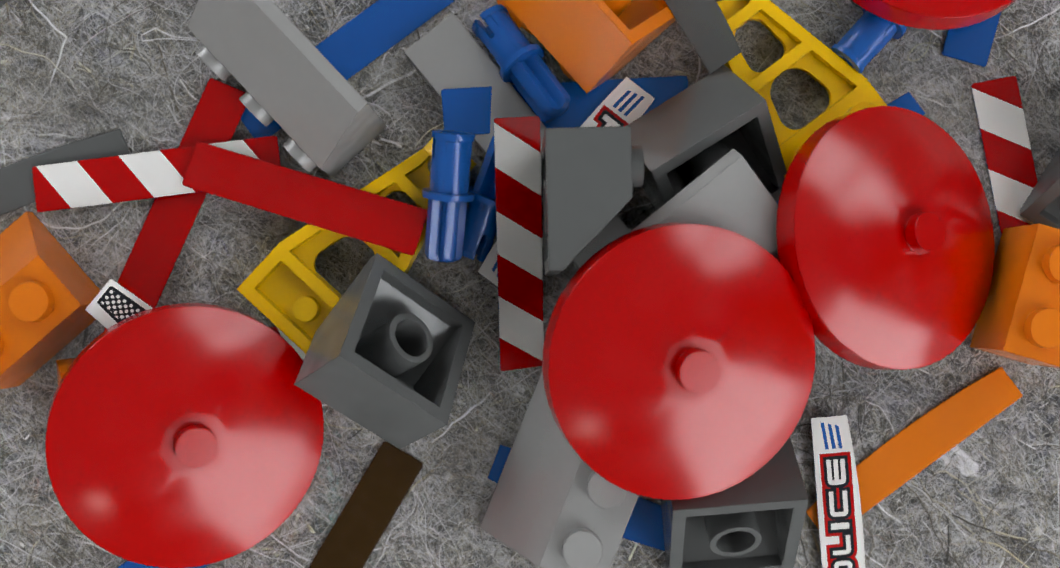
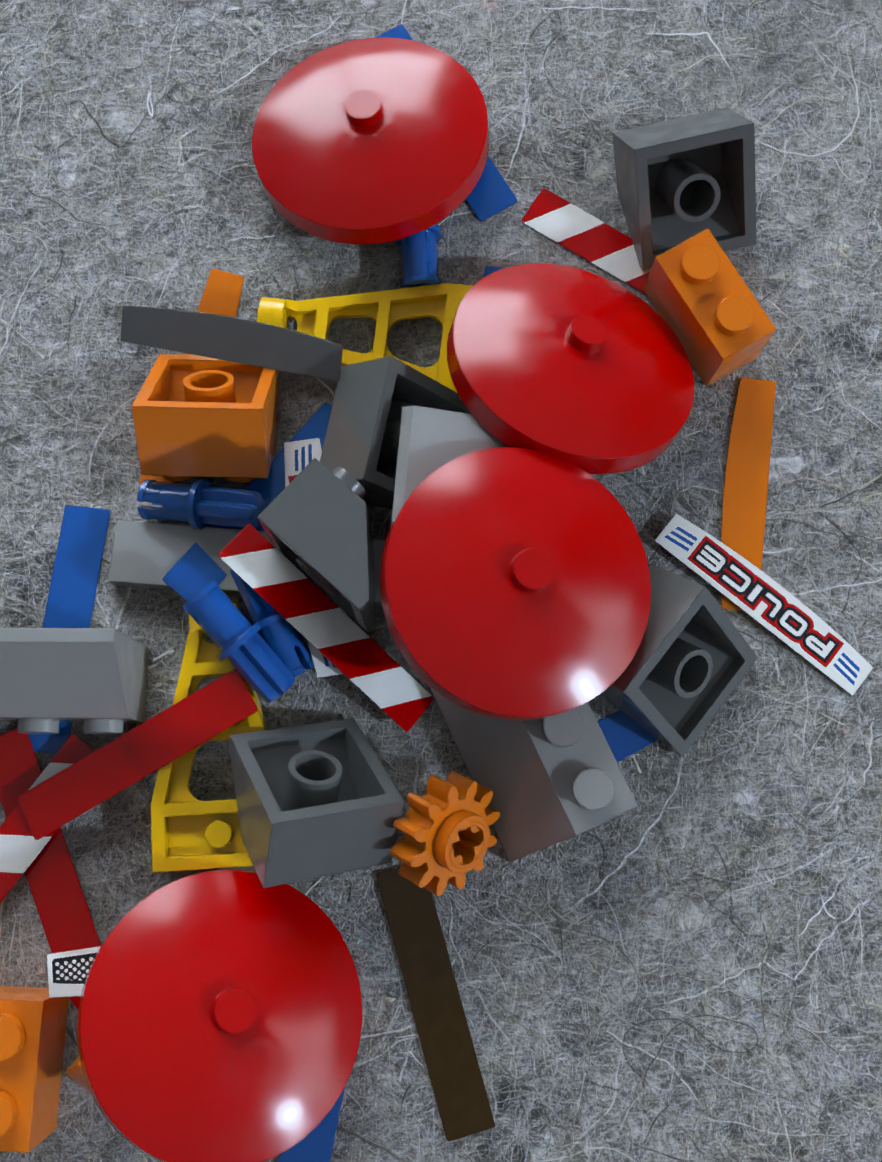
camera: 40 degrees left, 10 degrees down
none -> orange gear [390,771,500,896]

